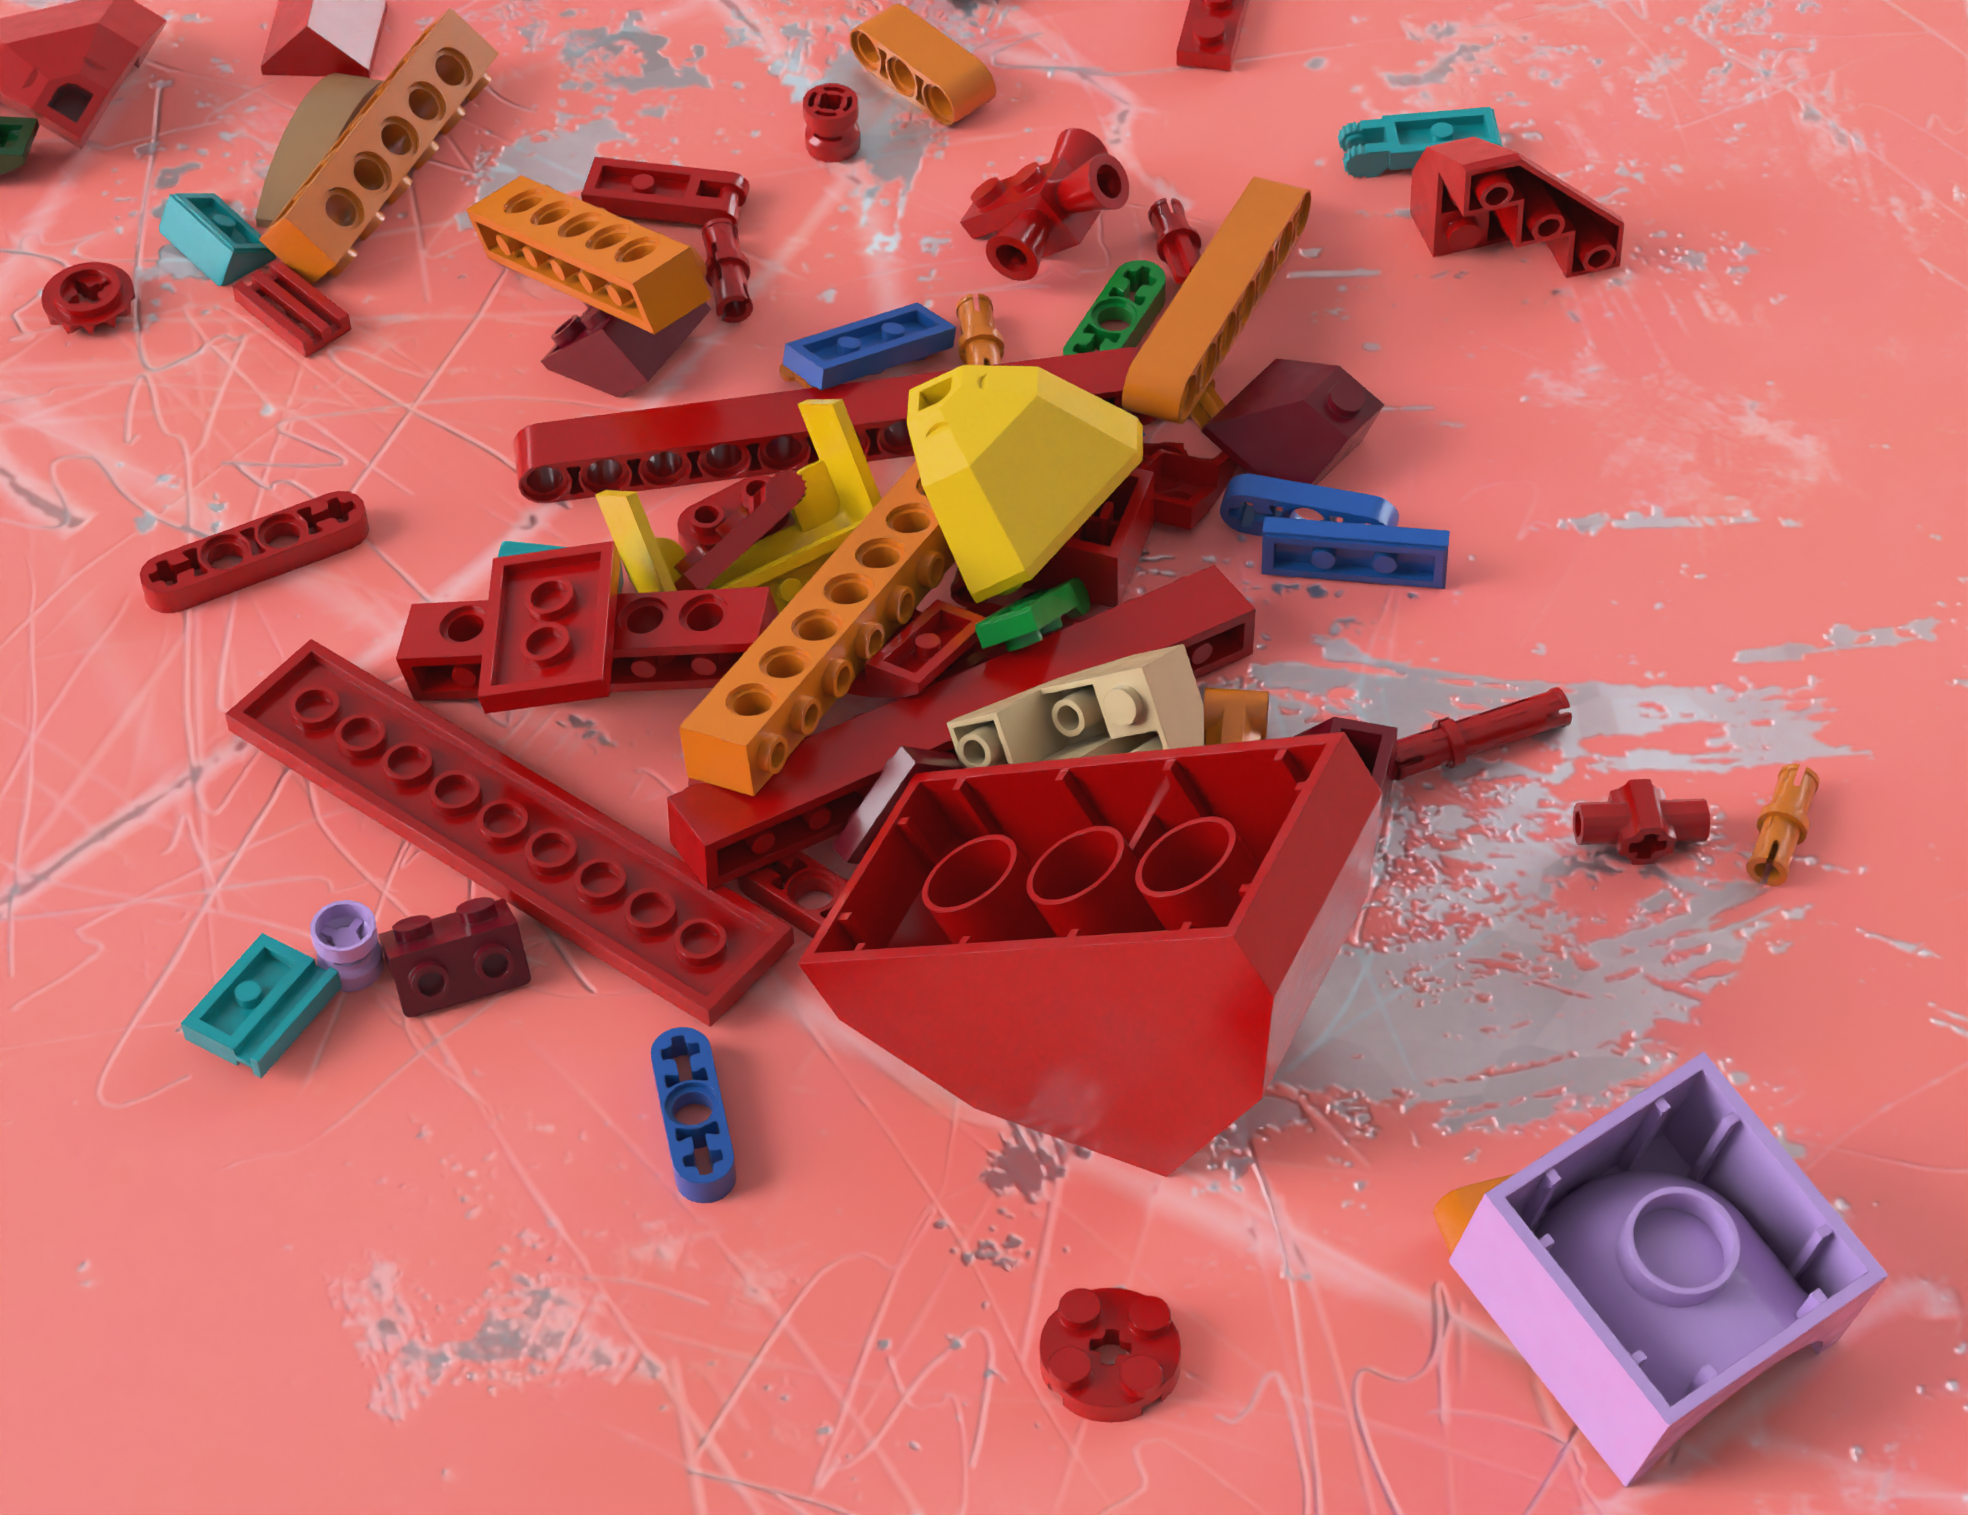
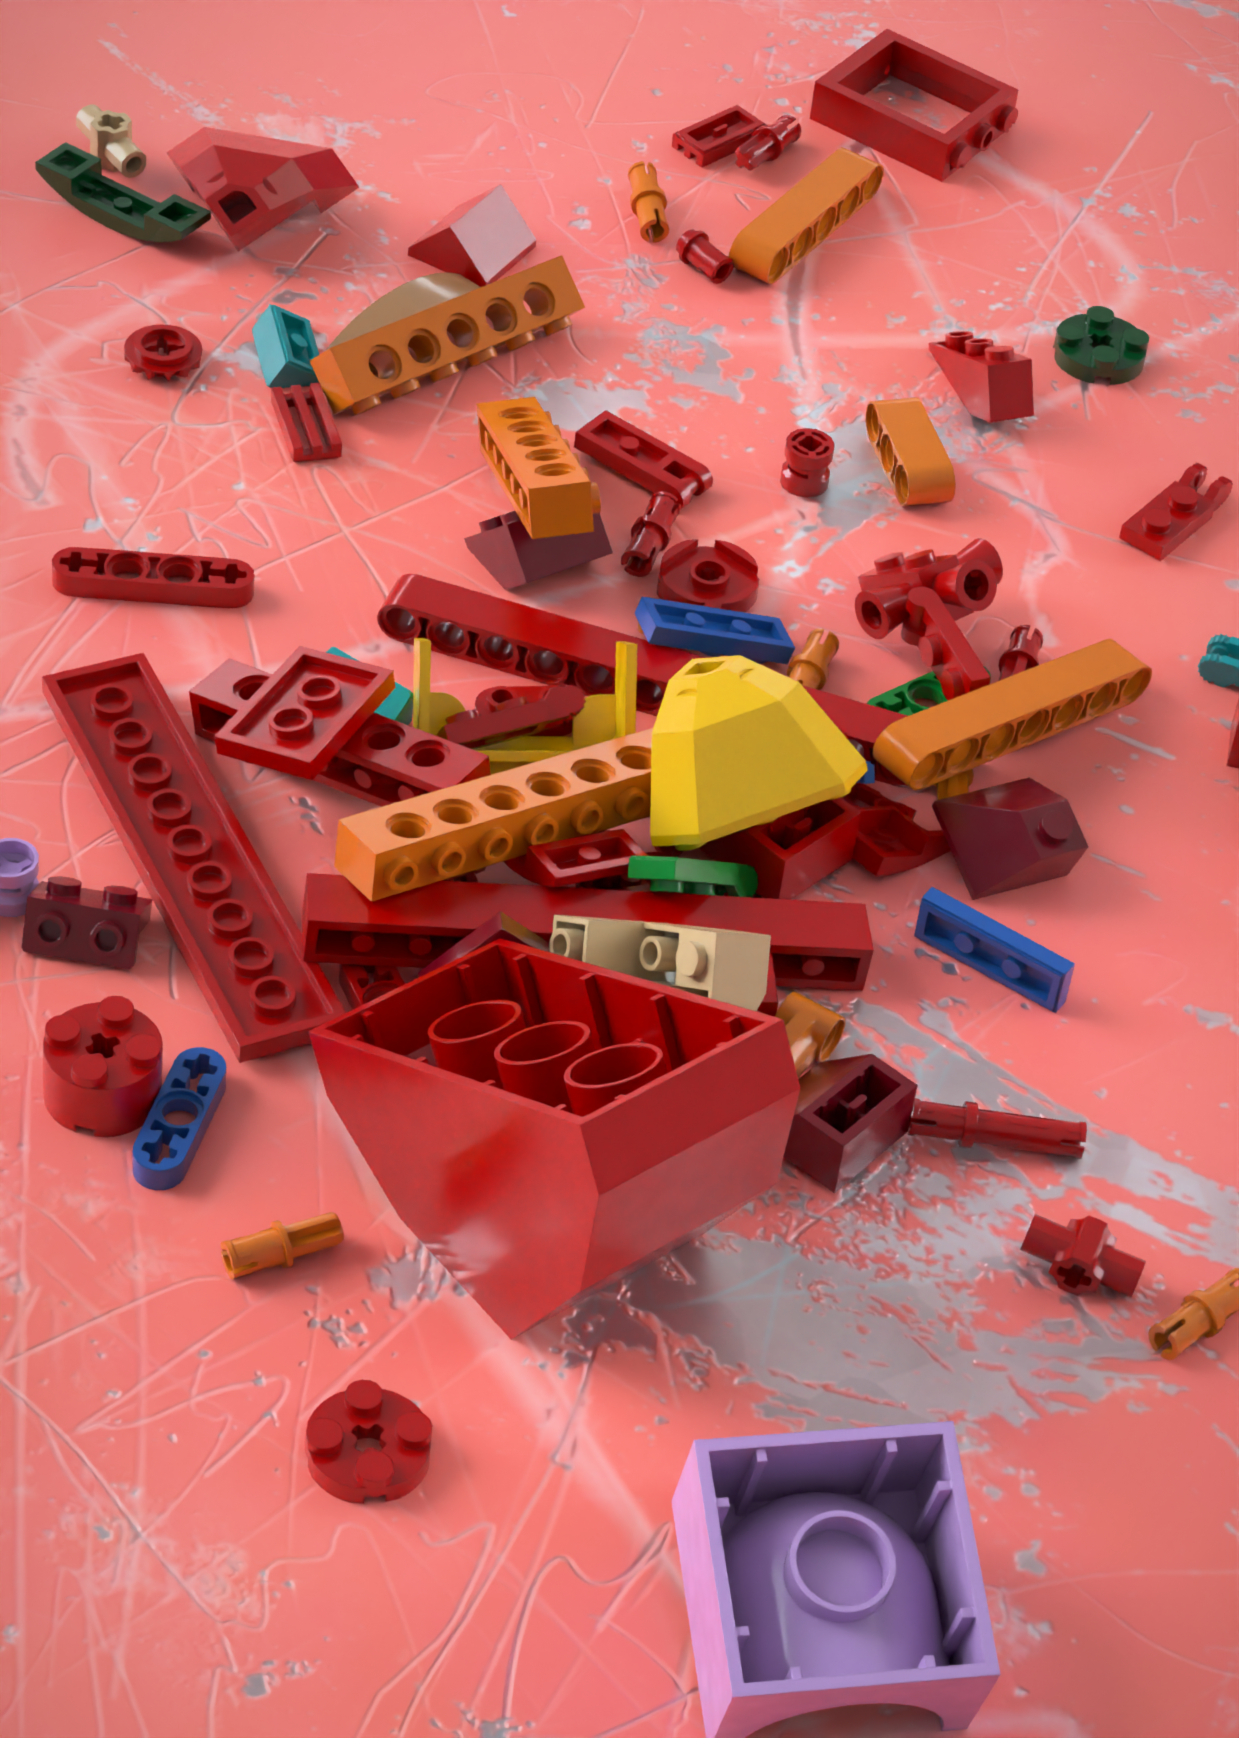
camera: 20 degrees right, 5 degrees down
blue beam [1220,474,1399,536] -> none
none -> red brick [43,995,163,1138]
none -> orange axle [220,1212,344,1280]
none -> red plate [656,539,760,613]
none -> red plate [901,587,991,700]

